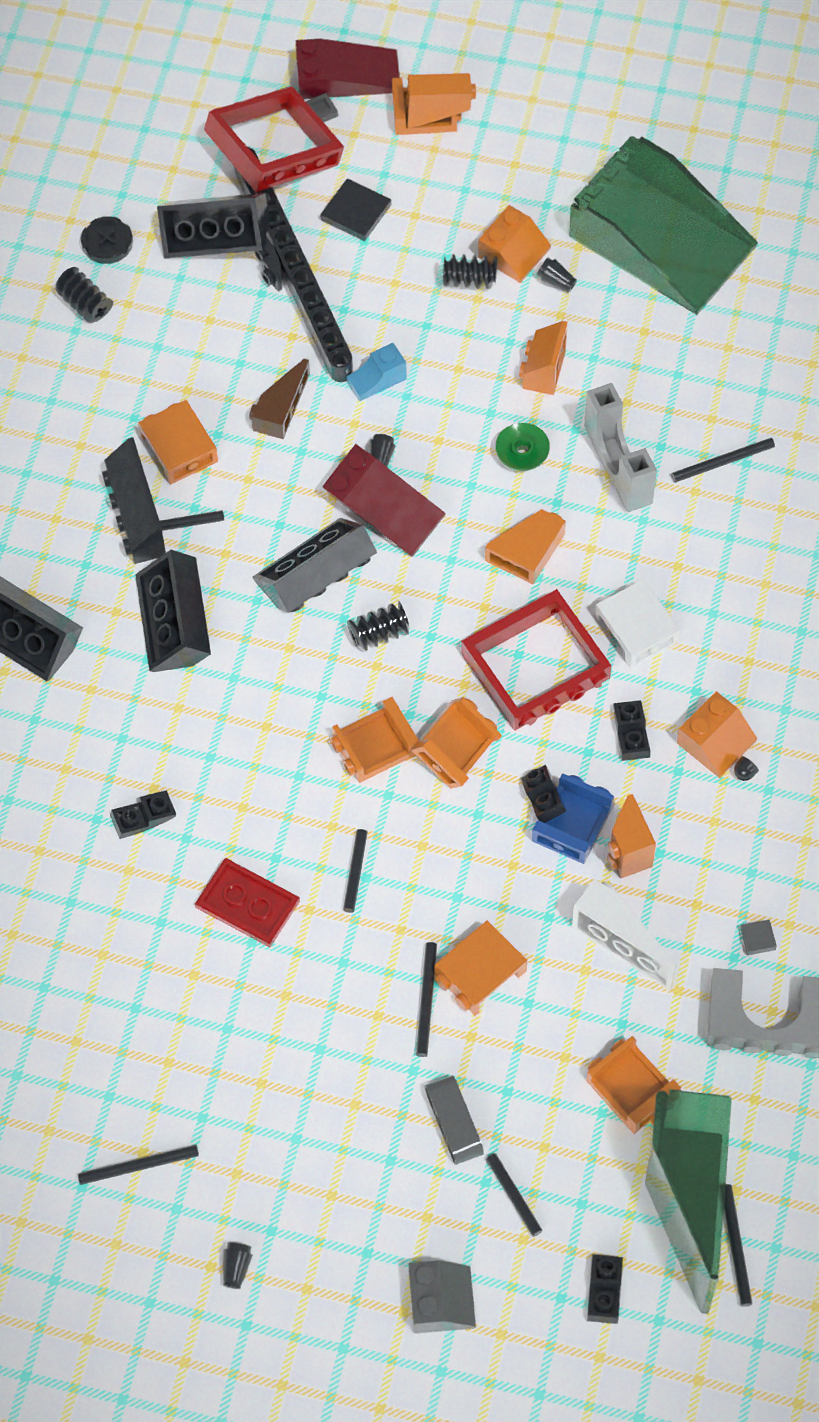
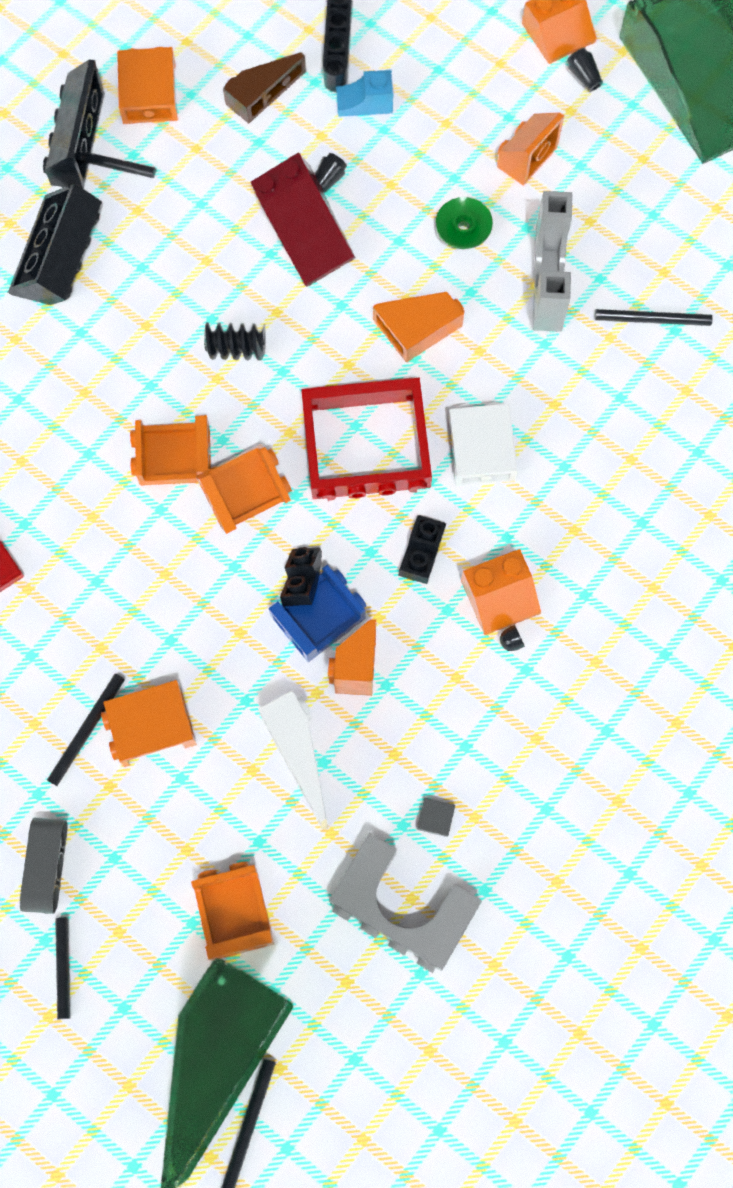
camera: 25 degrees right, 10 degrees up
slope [252,518,378,613] -> none
black bar [343,829,368,913] -> none
black piece [443,253,498,290] -> none
black slope [587,1254,623,1324] -> none

